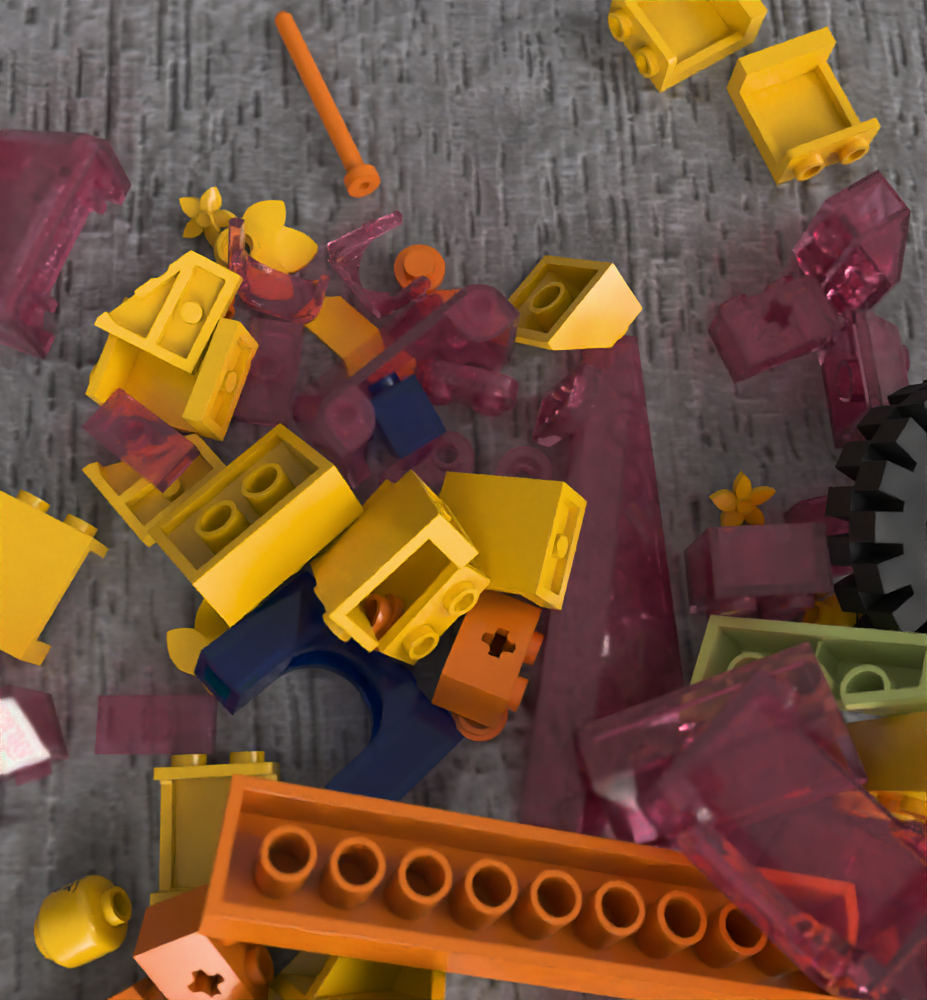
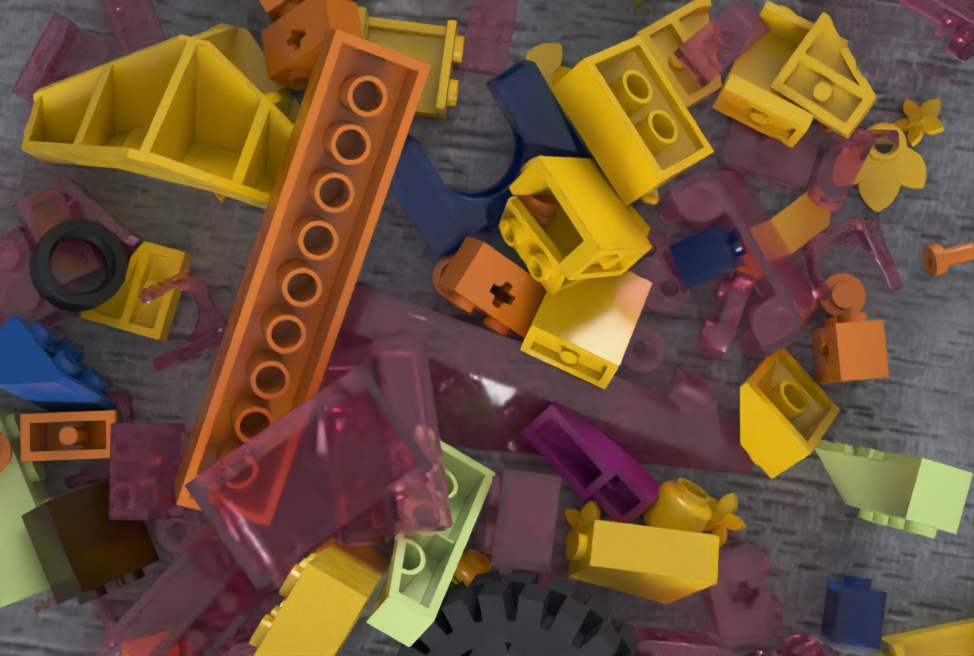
camera: 105 degrees right, 10 degrees up
none -> magenta slope [522,401,660,524]
none -> yellow slope [566,520,720,604]
none -> yellow head [643,478,712,533]
none -> yellow plant [703,493,747,548]
none -> orange brick [811,312,889,384]
none -> yellowish green wedge [814,440,973,539]
none -> clear blue brick [821,574,887,650]

